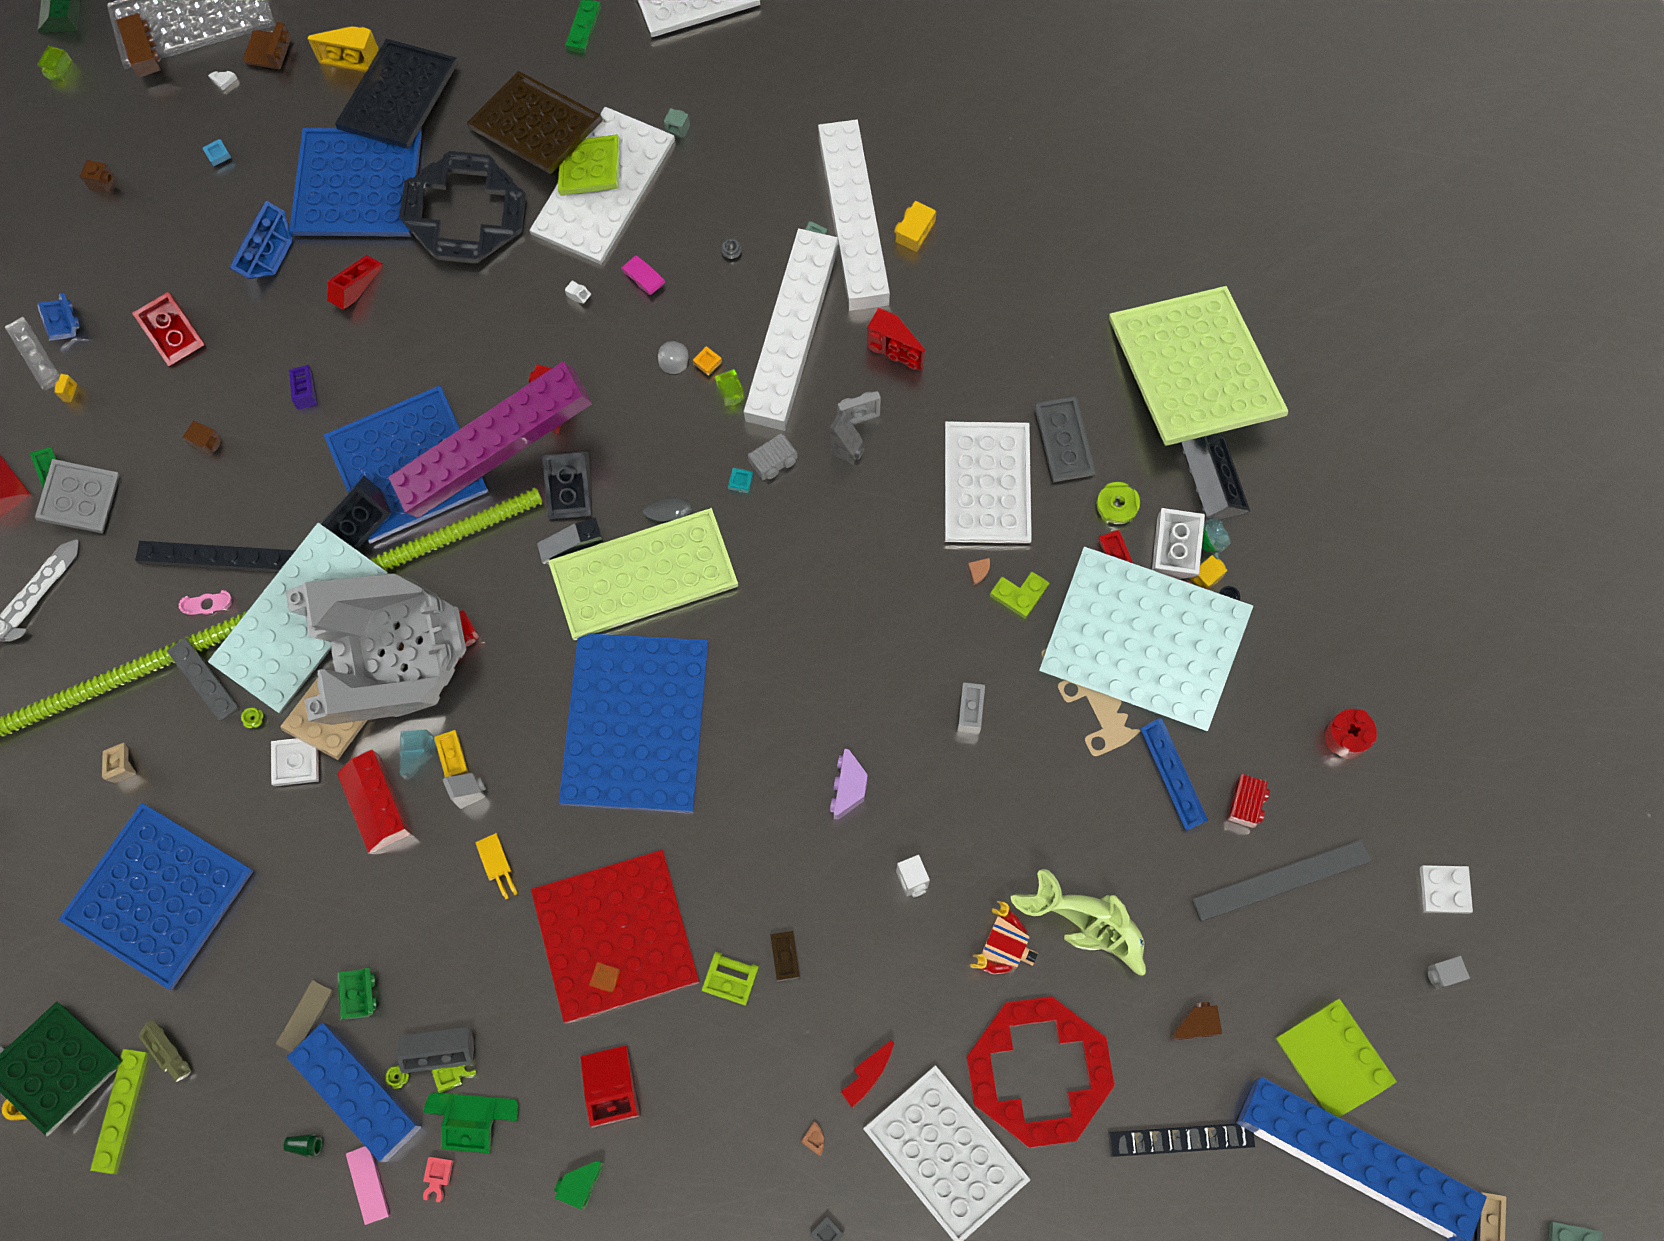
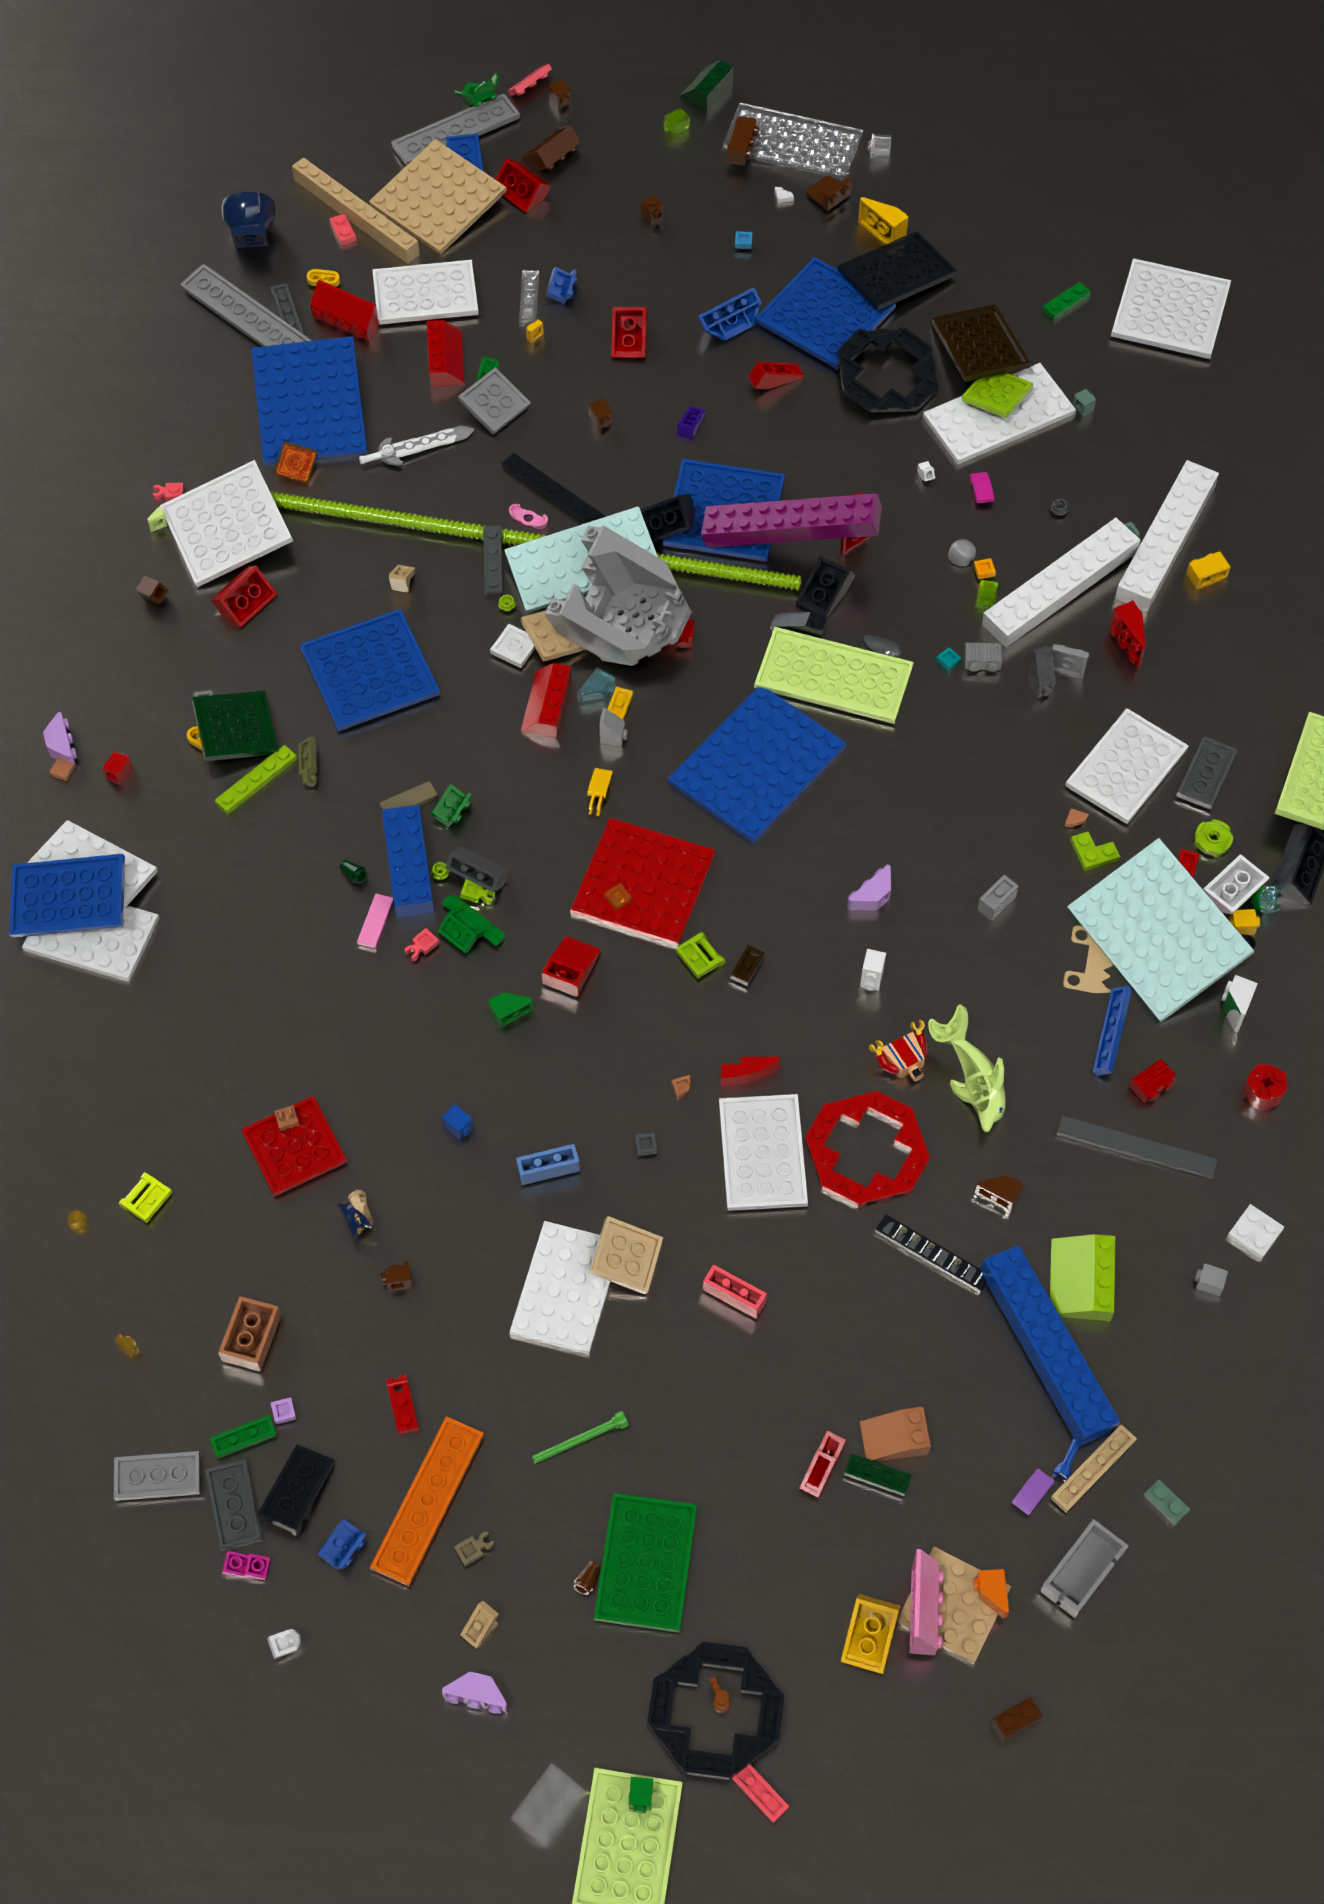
camera: 35 degrees right, 10 degrees down
none -> white slope [1221,975,1258,1033]

